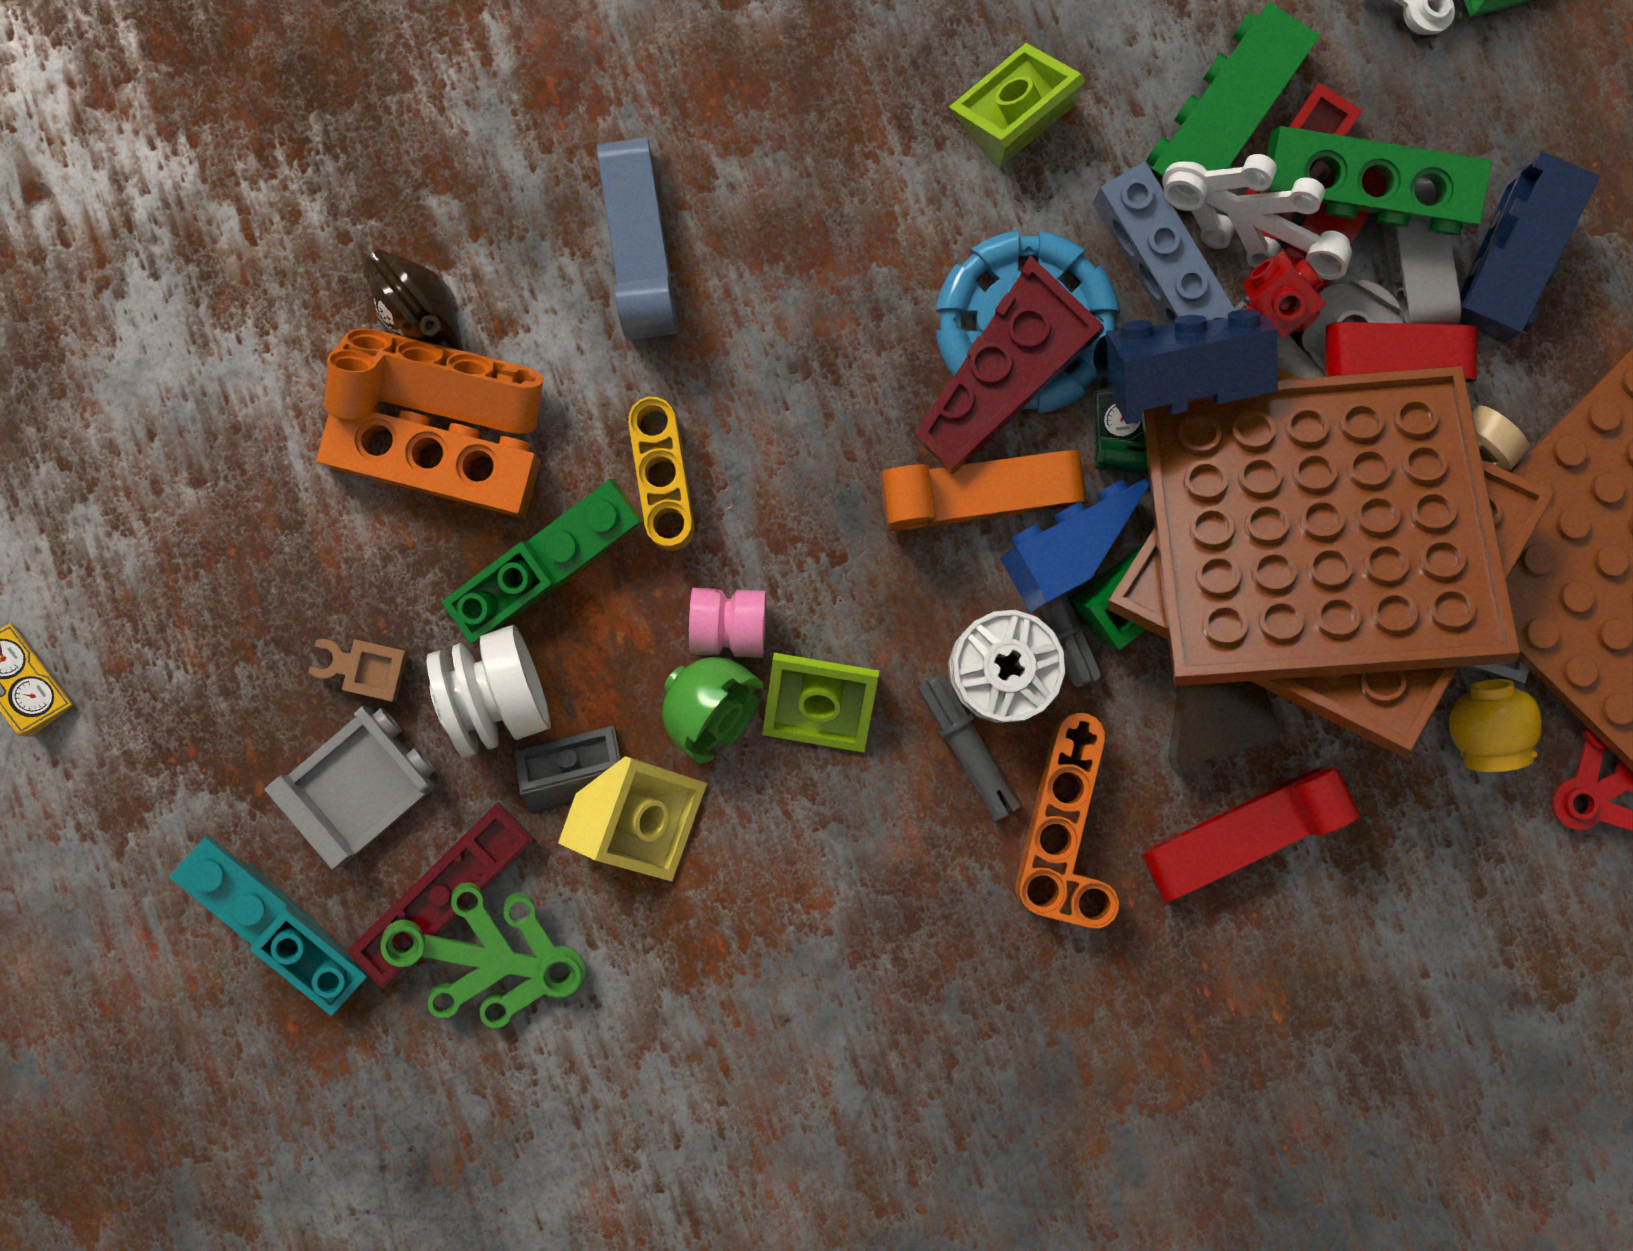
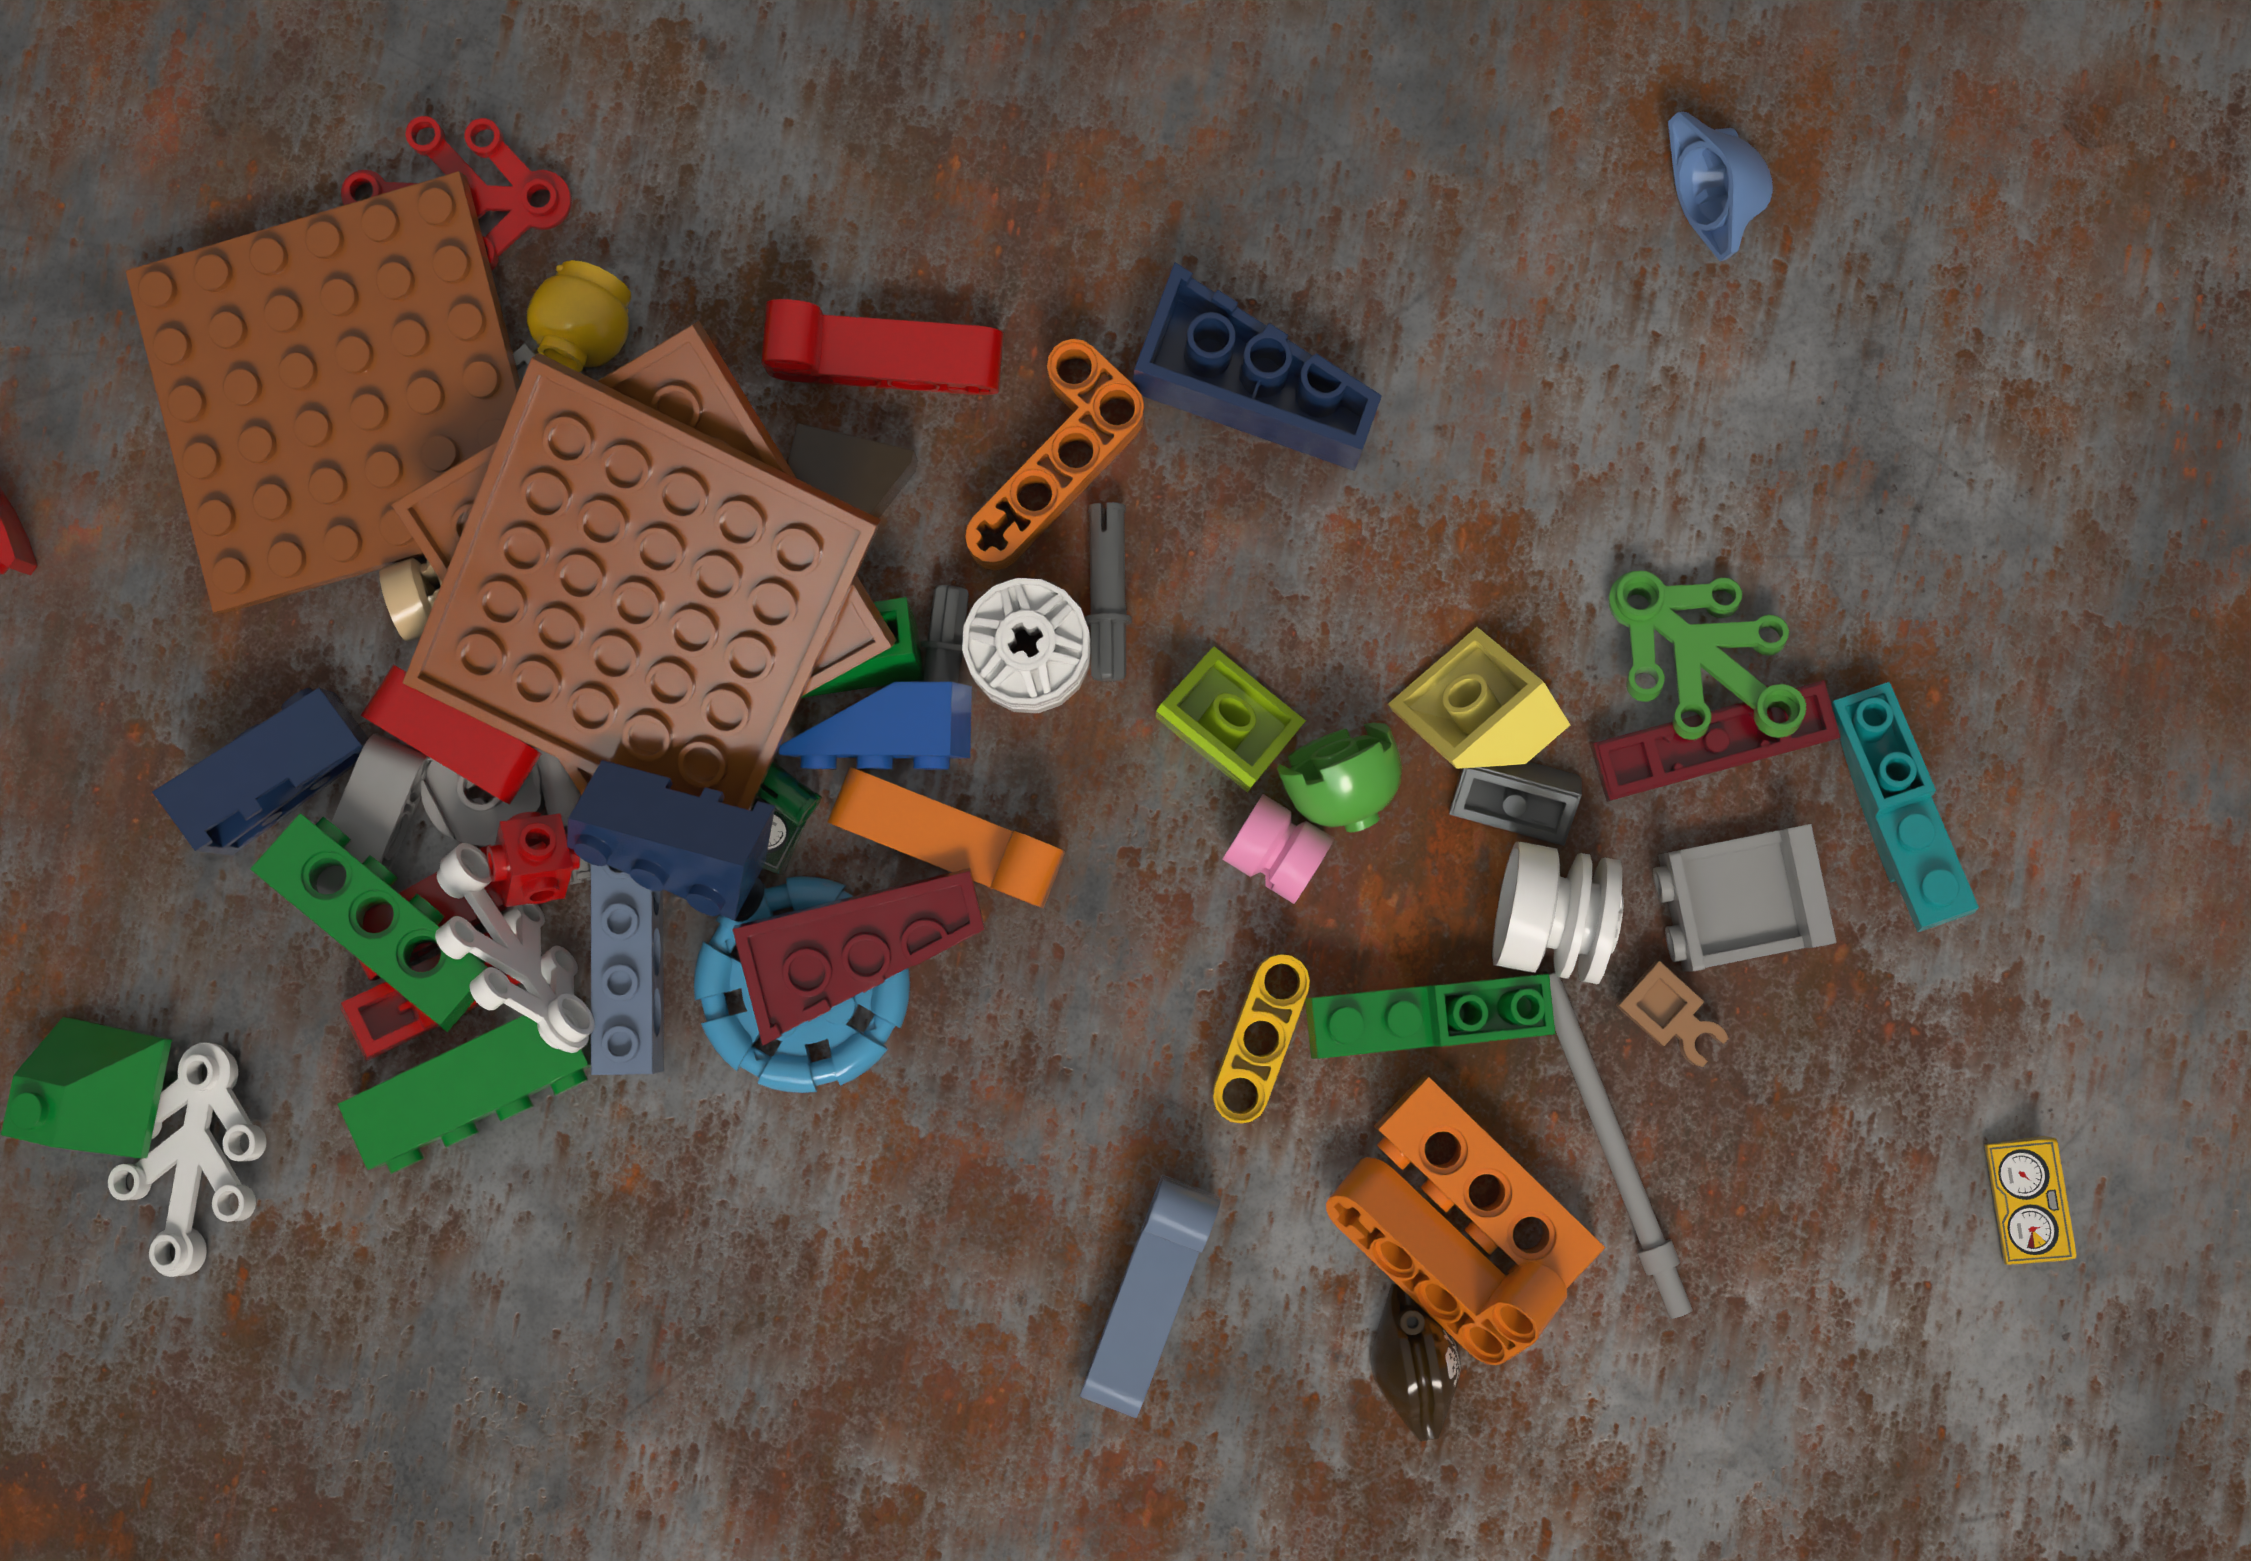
camera: 150 degrees left, 0 degrees up
lime slope [949,43,1085,168] -> none
none -> dark blue wedge [1133,262,1382,471]
none -> light grey bar [1549,972,1693,1319]

